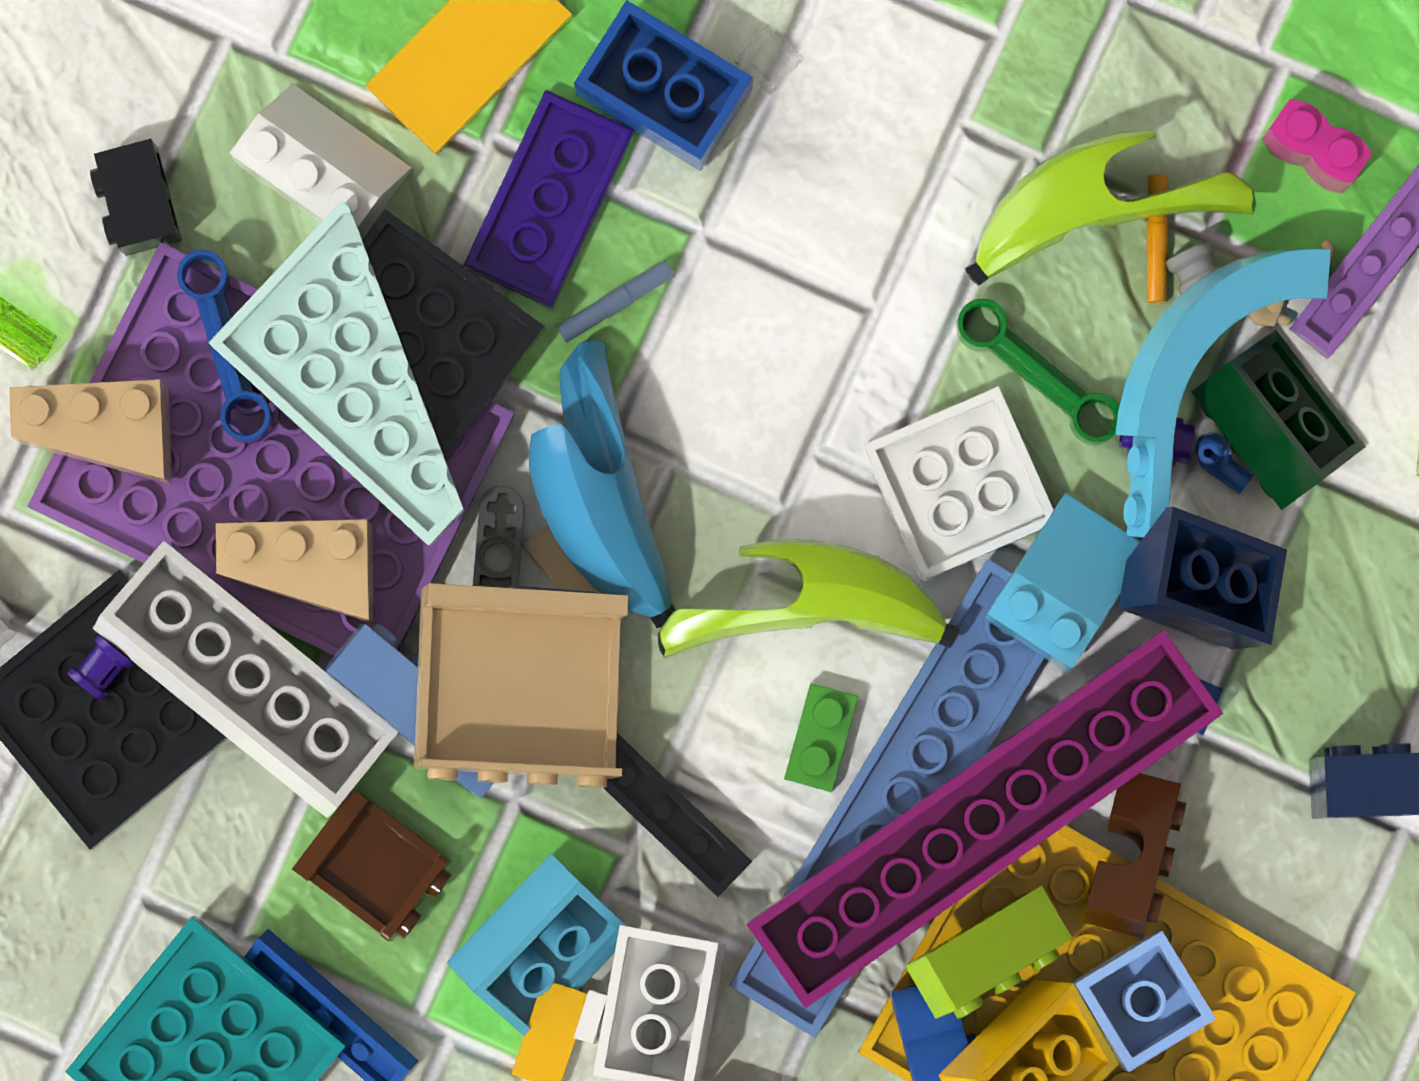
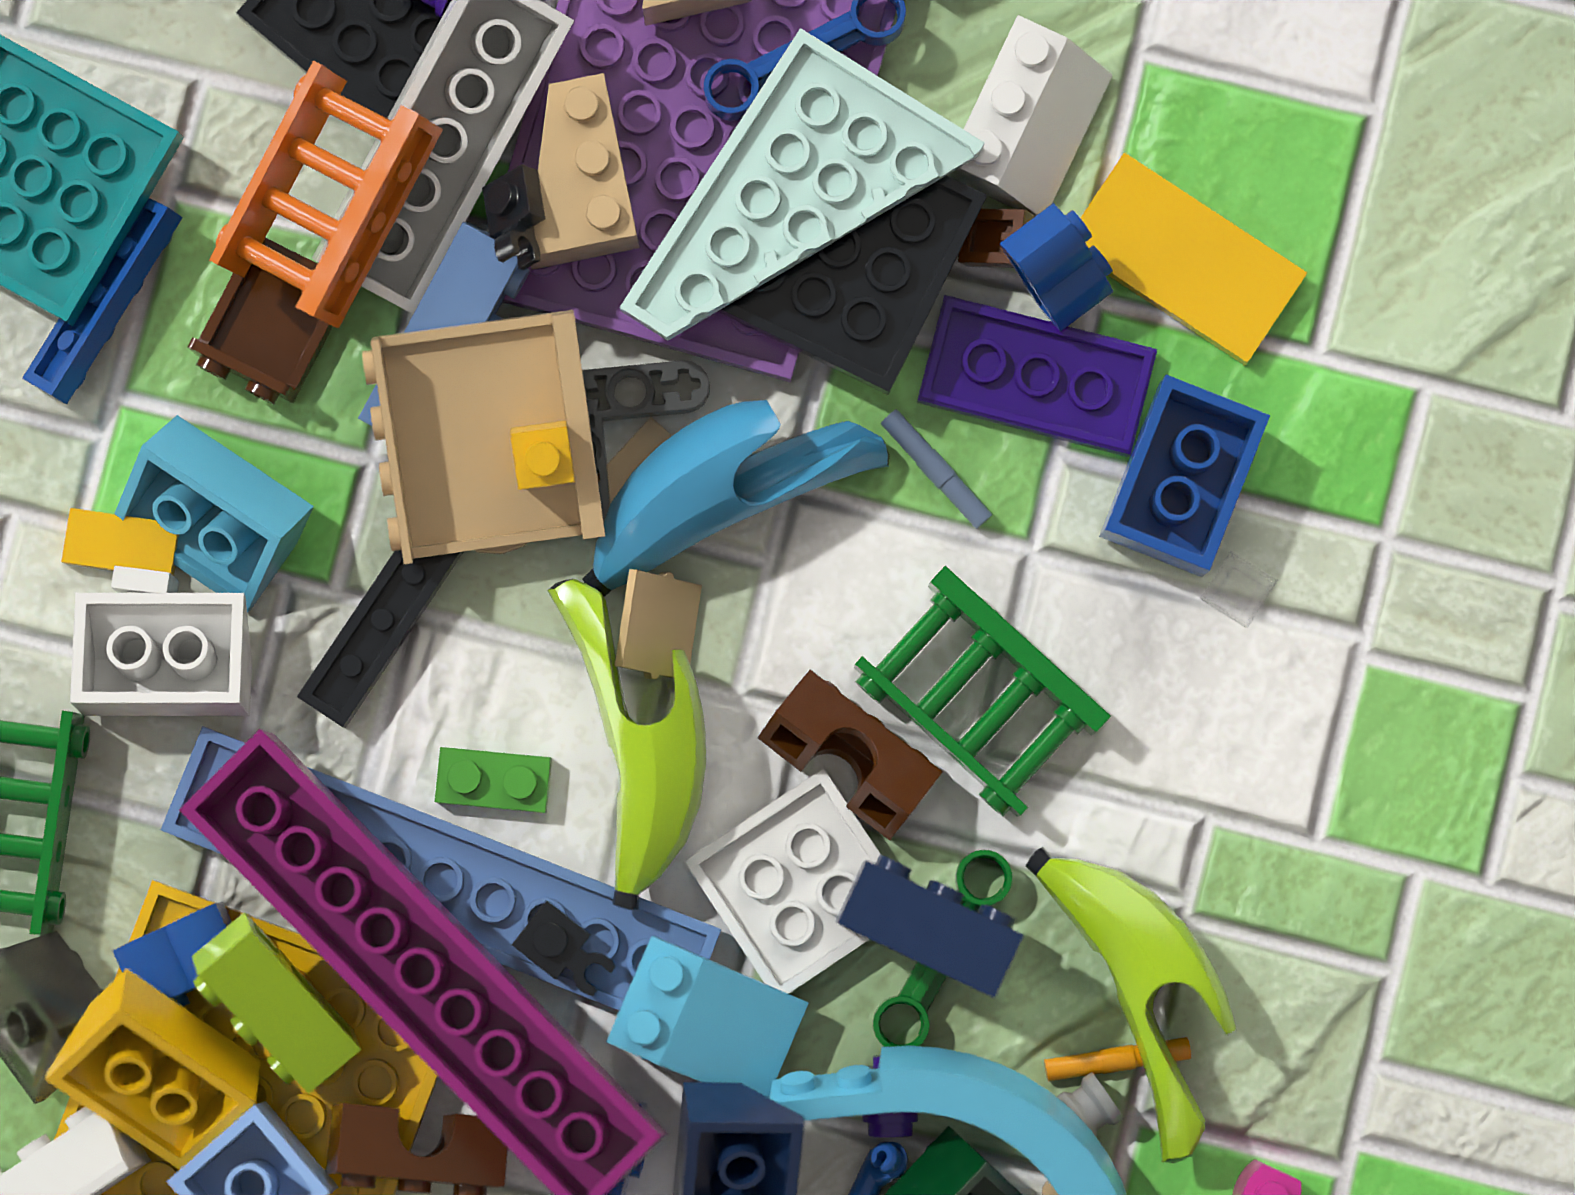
camera: 80 degrees right, 0 degrees up
none -> orange fence [209,61,443,329]
none -> black plate [482,164,545,270]
none -> yellow brick [510,420,575,490]
none -> black plate [512,900,616,996]
none -> tan piece [615,569,702,679]
none -> reddish brown arch [757,669,943,841]
none -> dark blue brick [835,855,1024,998]
none -> green fence [854,566,1111,817]
none -> reddish brown bracket [958,209,1035,268]
none -> blue brick [1000,203,1113,332]

